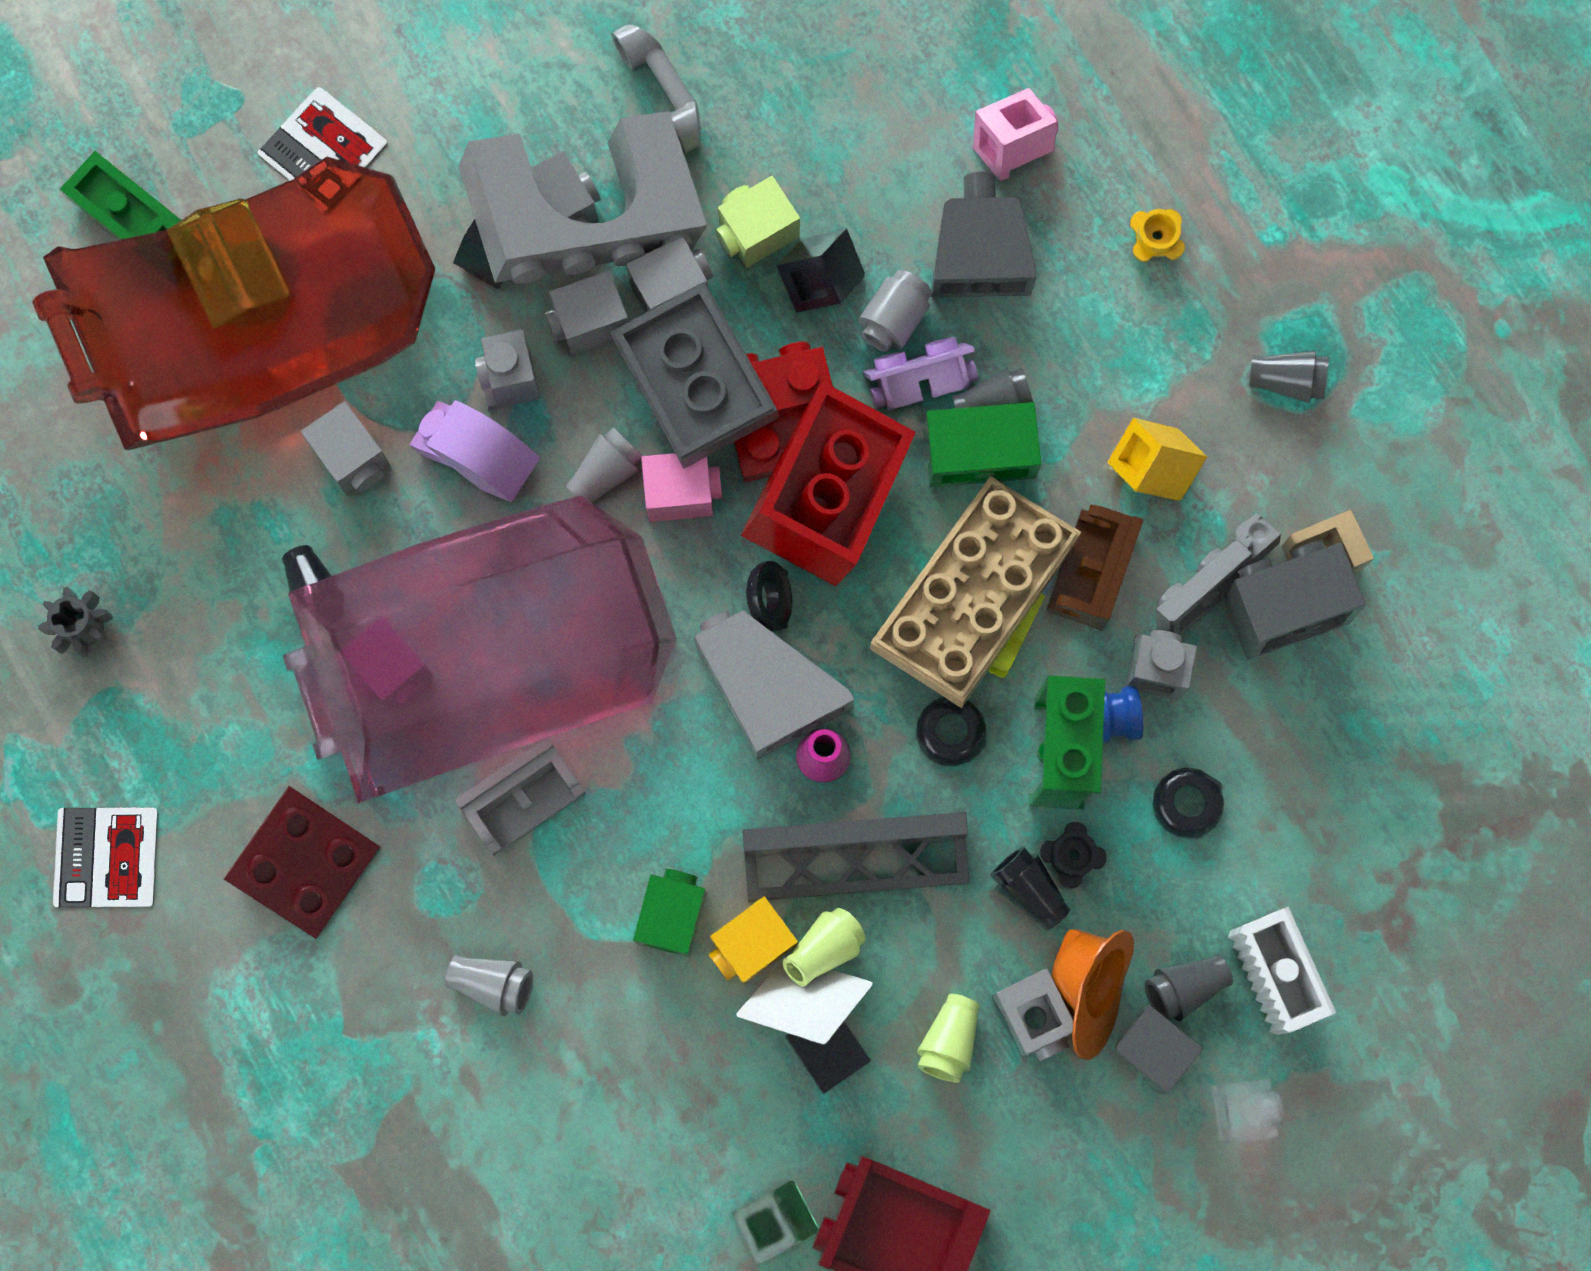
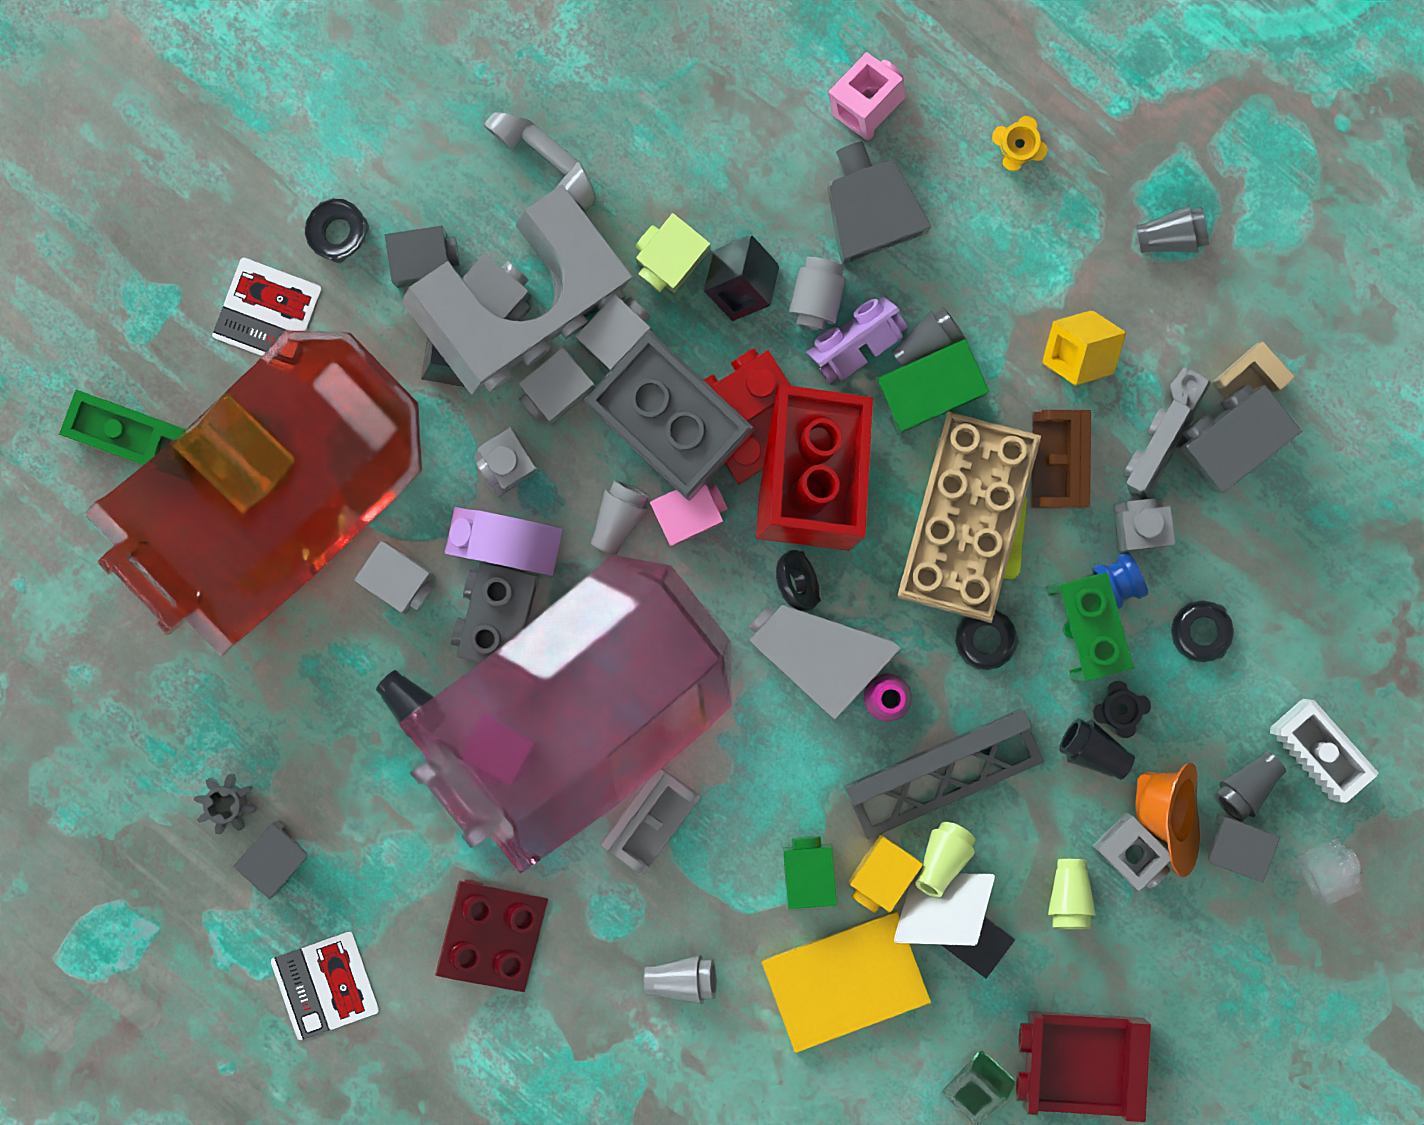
camera: 15 degrees left, 10 degrees up
none -> dark grey panel [233,820,308,899]
none -> black piece [305,199,369,263]
none -> dark grey brick [384,226,460,288]
none -> dark grey brick [451,562,539,671]
none -> yellow tile [761,910,931,1053]

